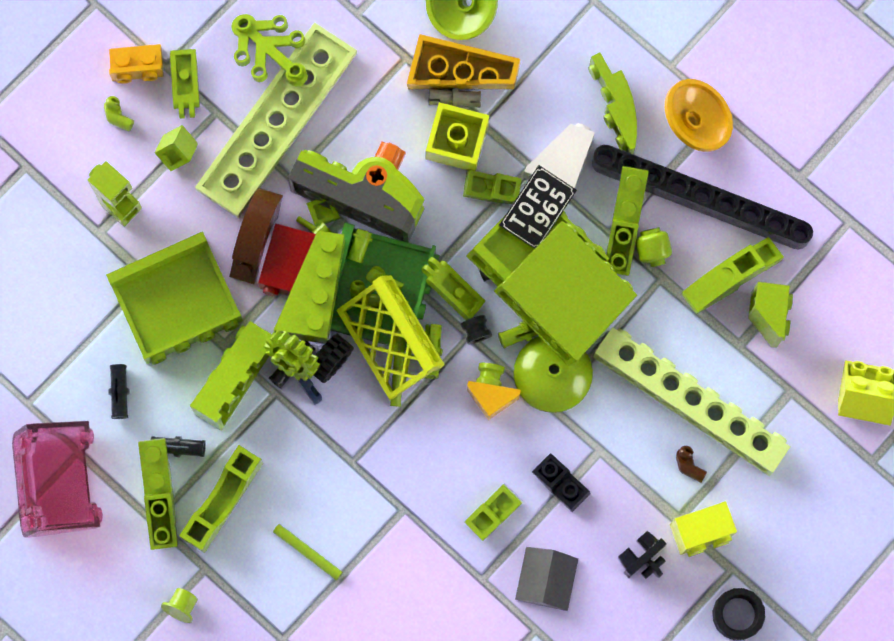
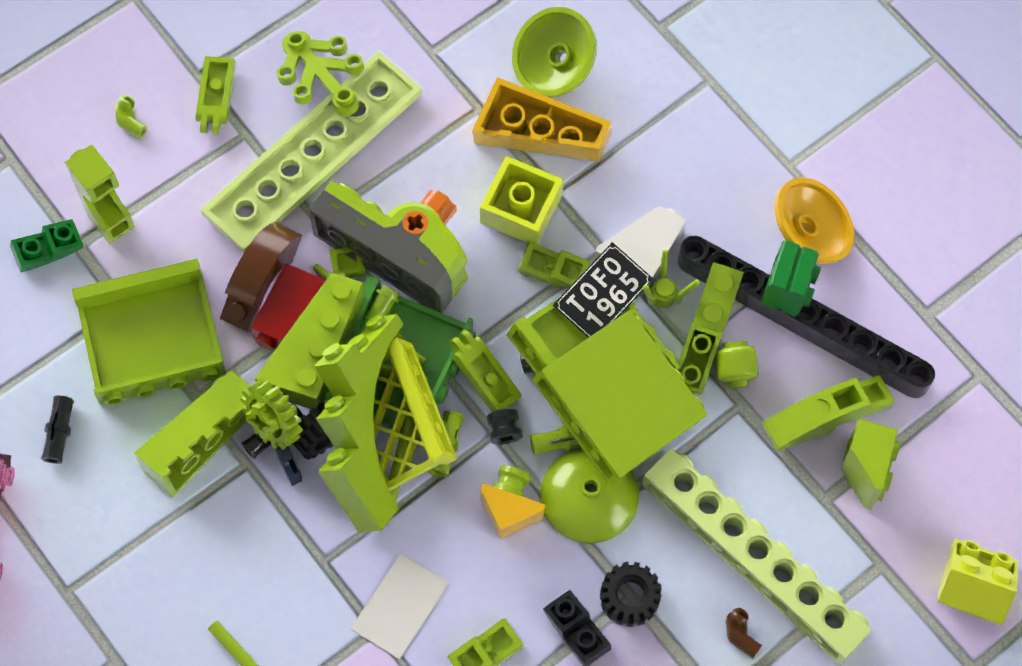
camera: 10 degrees right, 10 degrees down
yellow bracket [109,44,164,84] -> none
lime slope [138,438,178,550] -> none
black pin [151,436,206,457] -> none
lime panel [154,125,198,171] -> none
lime arch [179,445,264,553] -> none
light grey pin [428,88,481,108] -> none
lime slope [588,52,637,154] -> none
none -> green slope [10,219,83,273]
none -> lime arch [314,314,404,533]
none -> white sticker [350,553,449,660]
none -> black tyre [600,561,662,627]
none -> lime plant [643,250,700,308]
none -> green brick [761,240,821,316]

